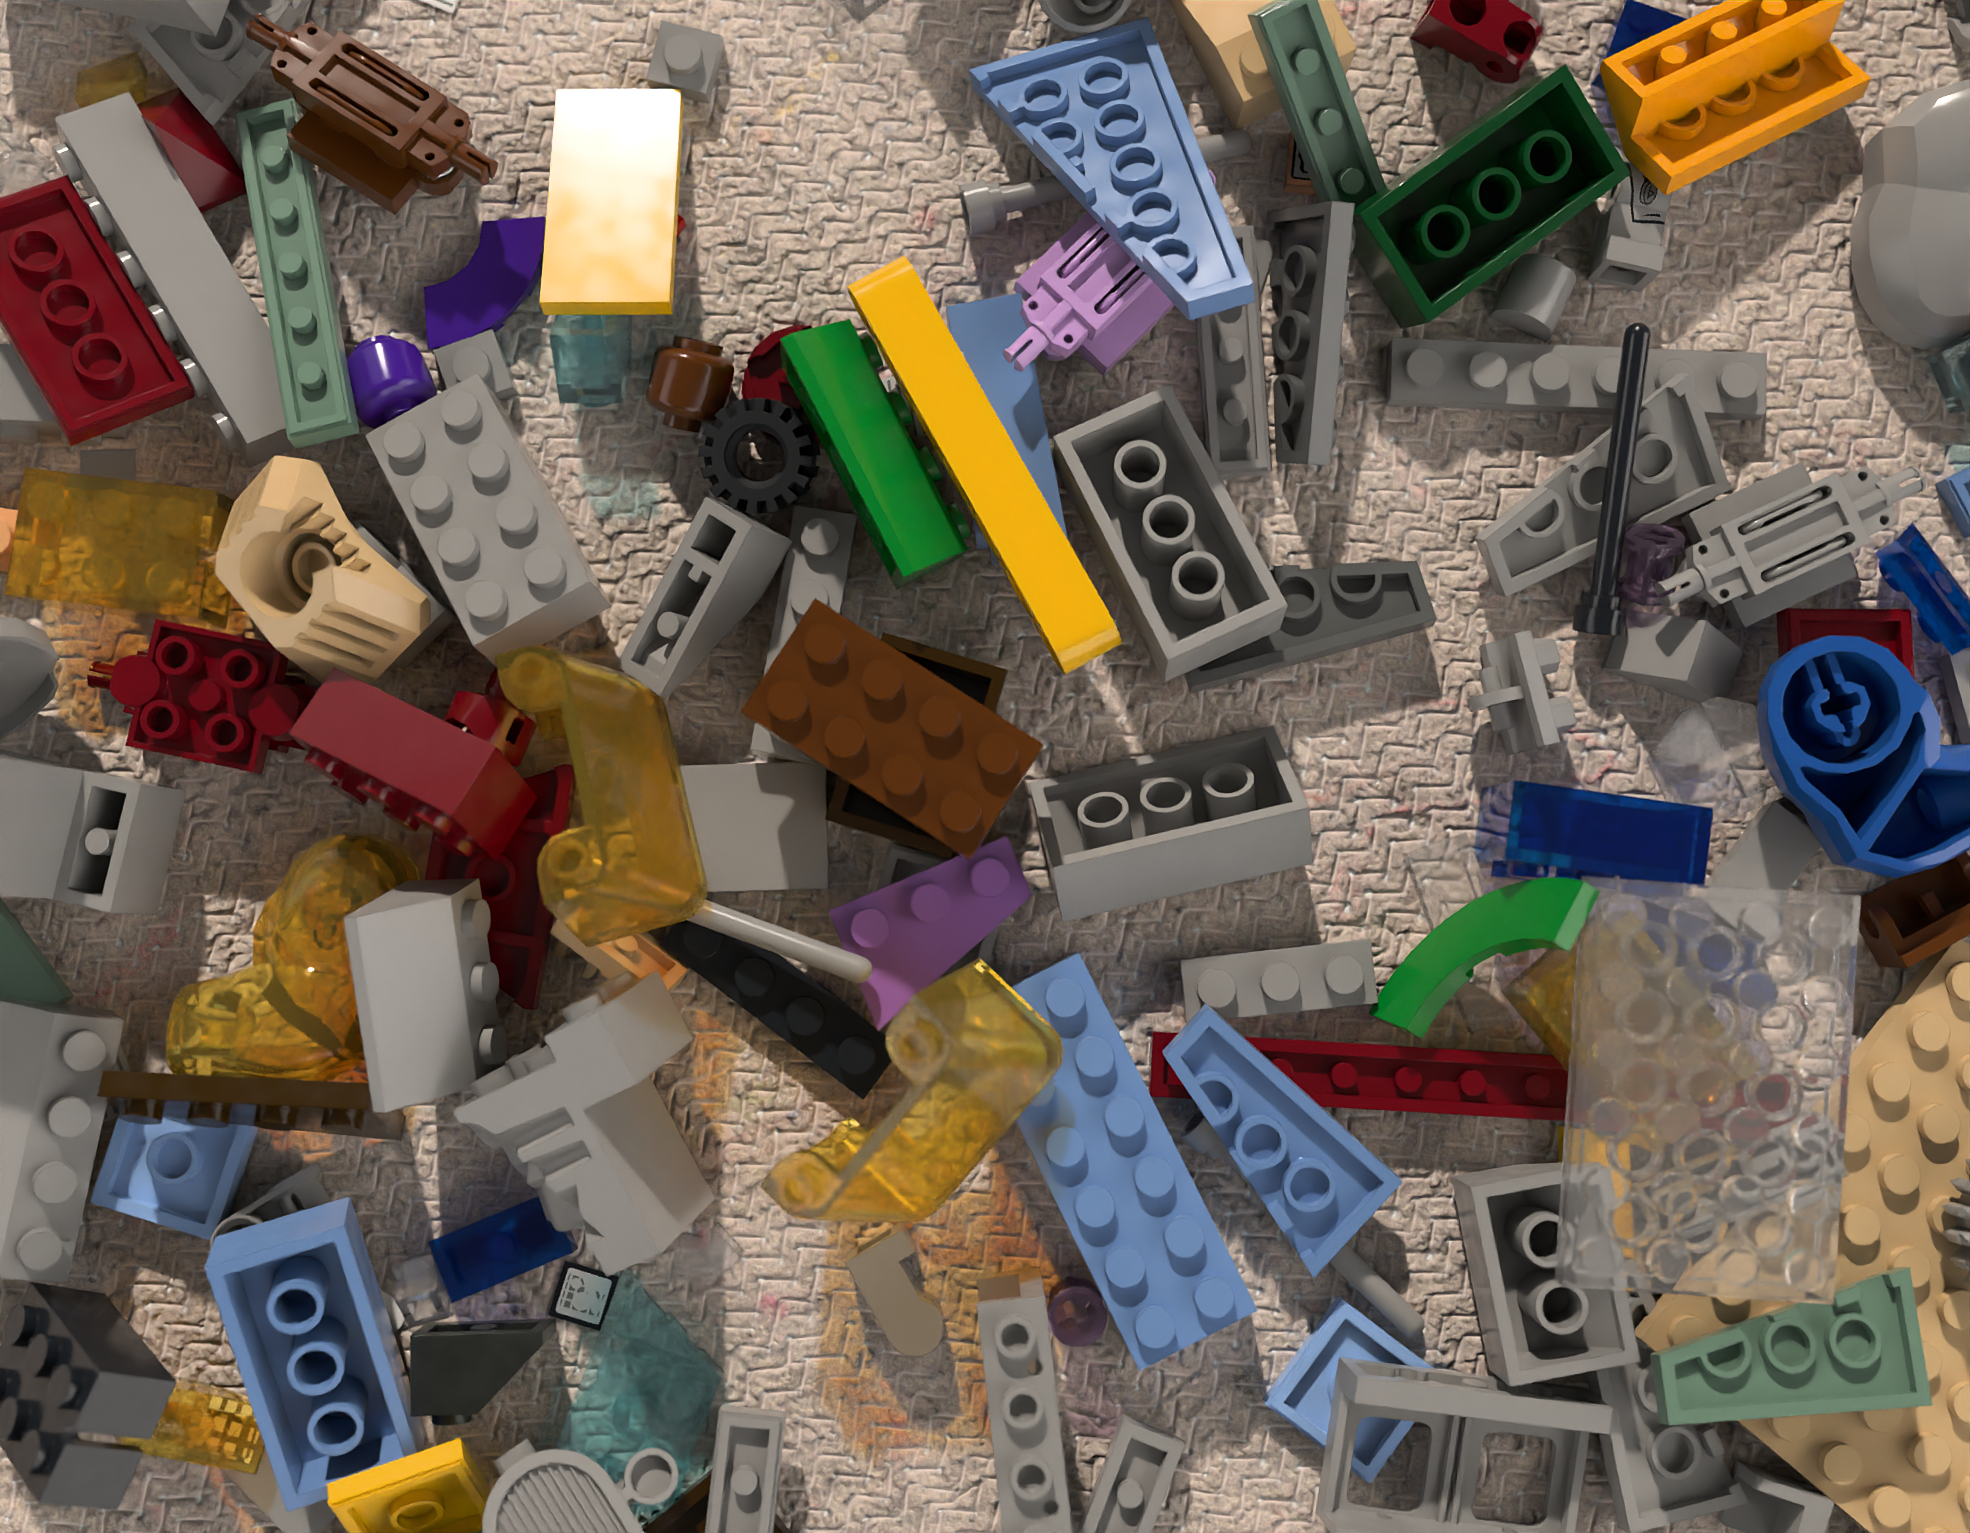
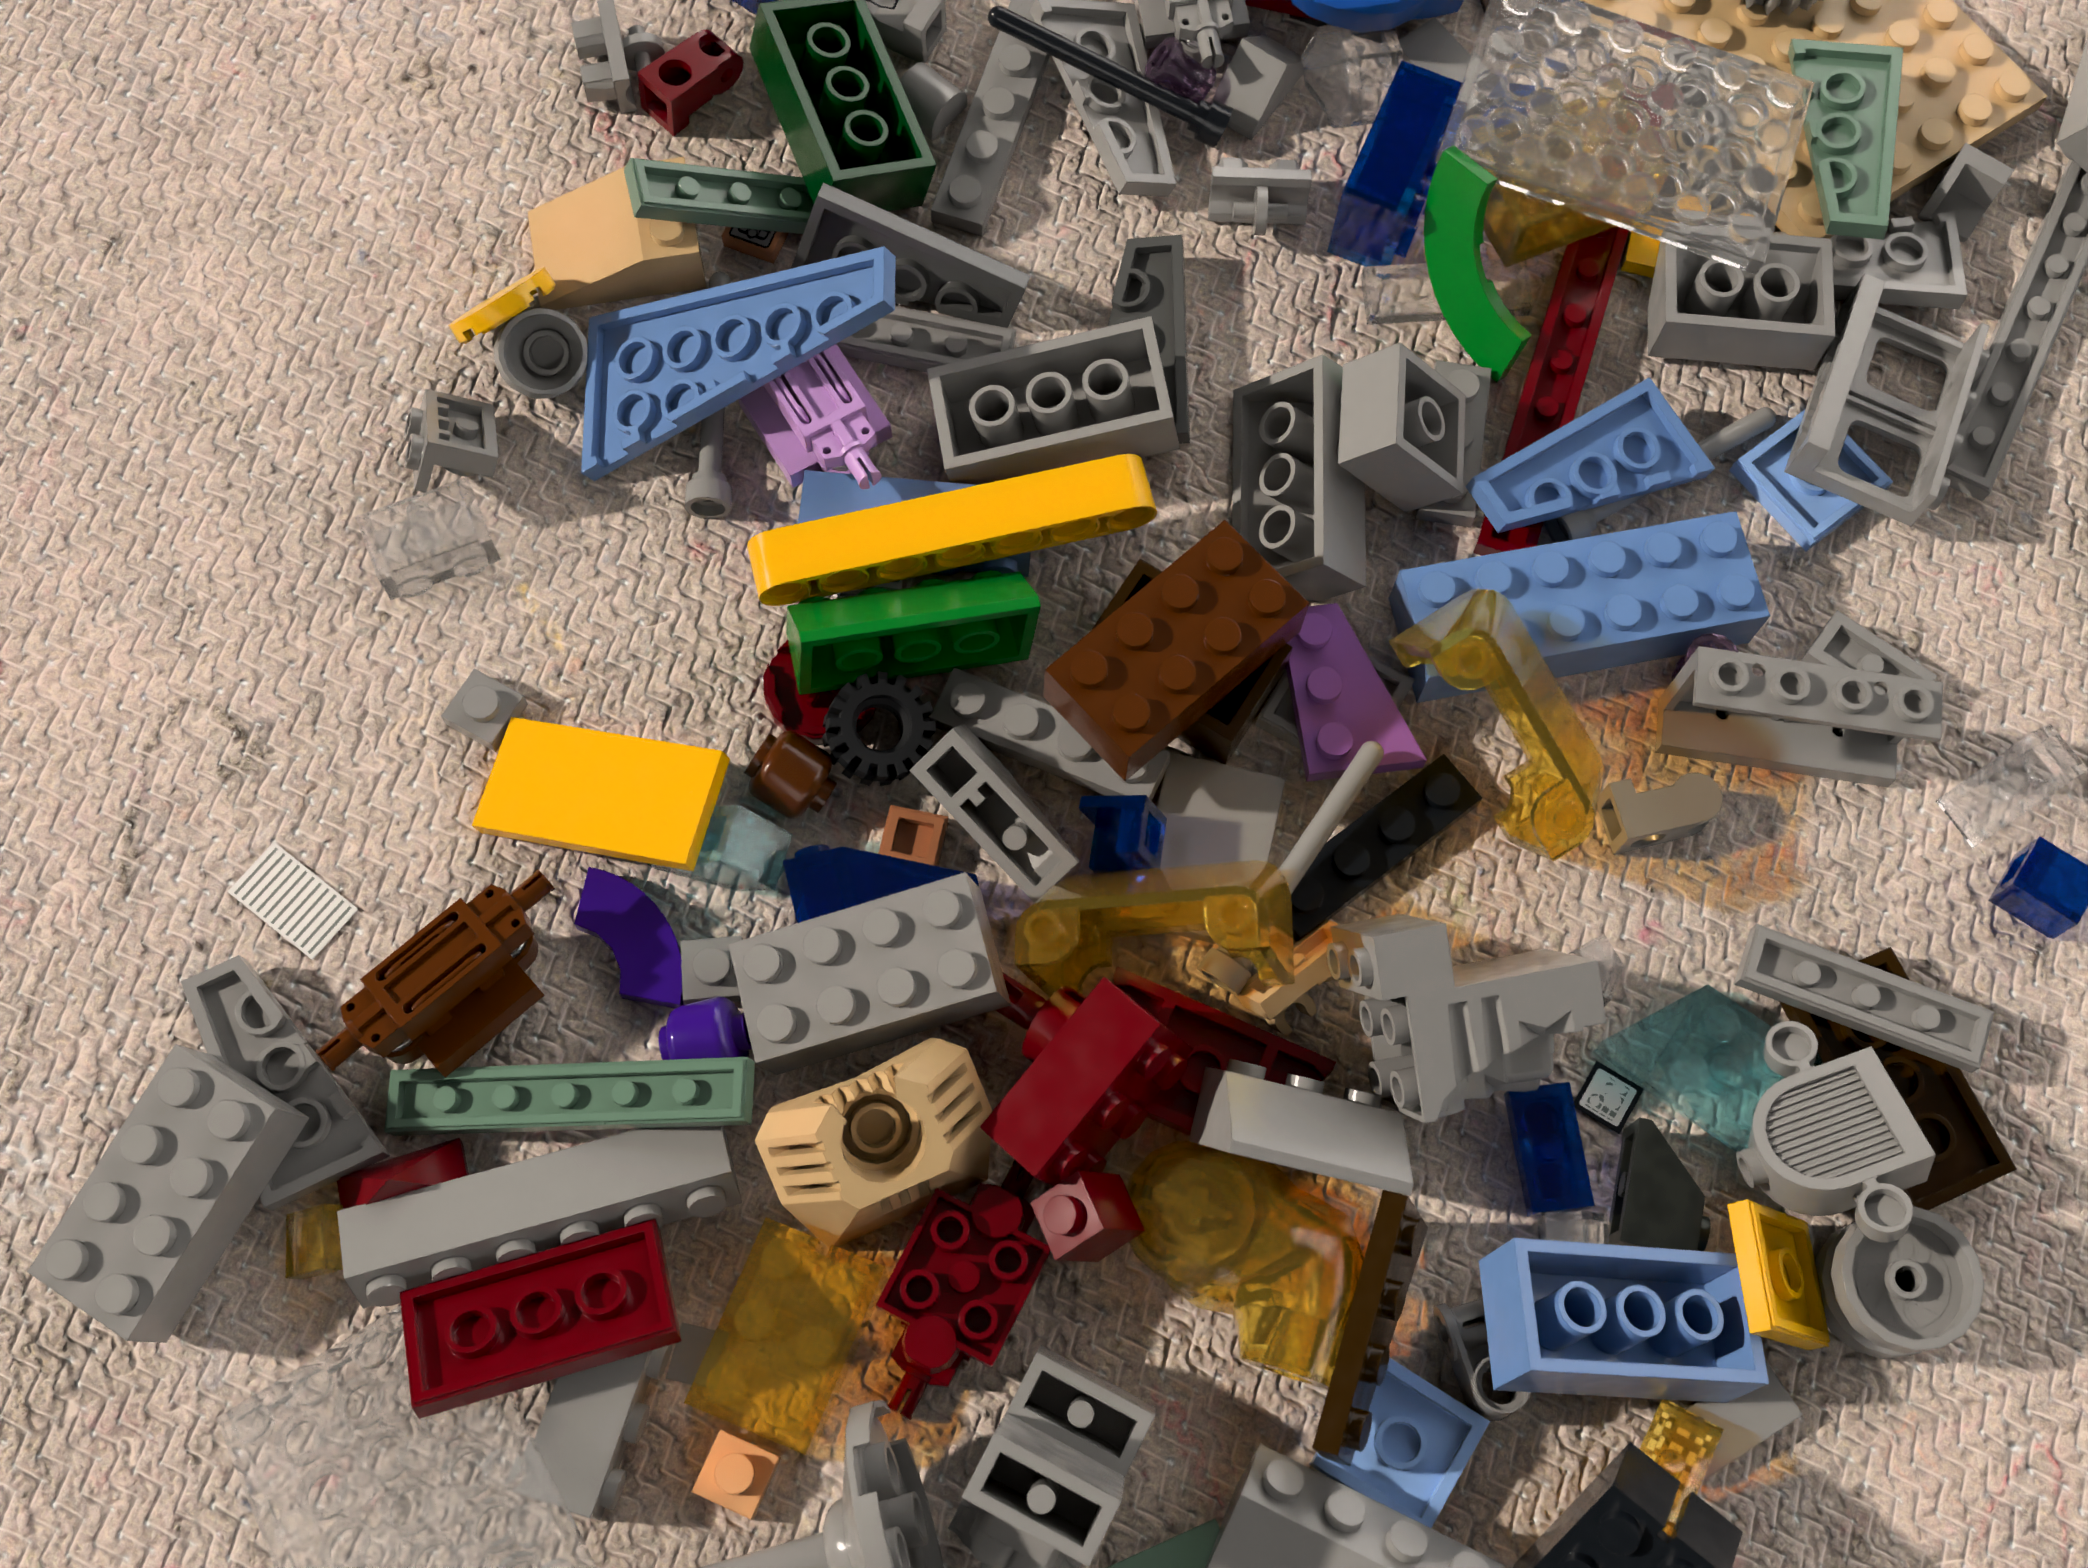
camera: 75 degrees left, 15 degrees down
none -> clear blue slope [783,844,979,923]
none -> nougat tile [877,805,949,879]
none -> dark red brick [1030,1170,1145,1262]
none -> clear blue panel [1079,795,1167,874]
none -> light grey brick [1337,343,1466,513]

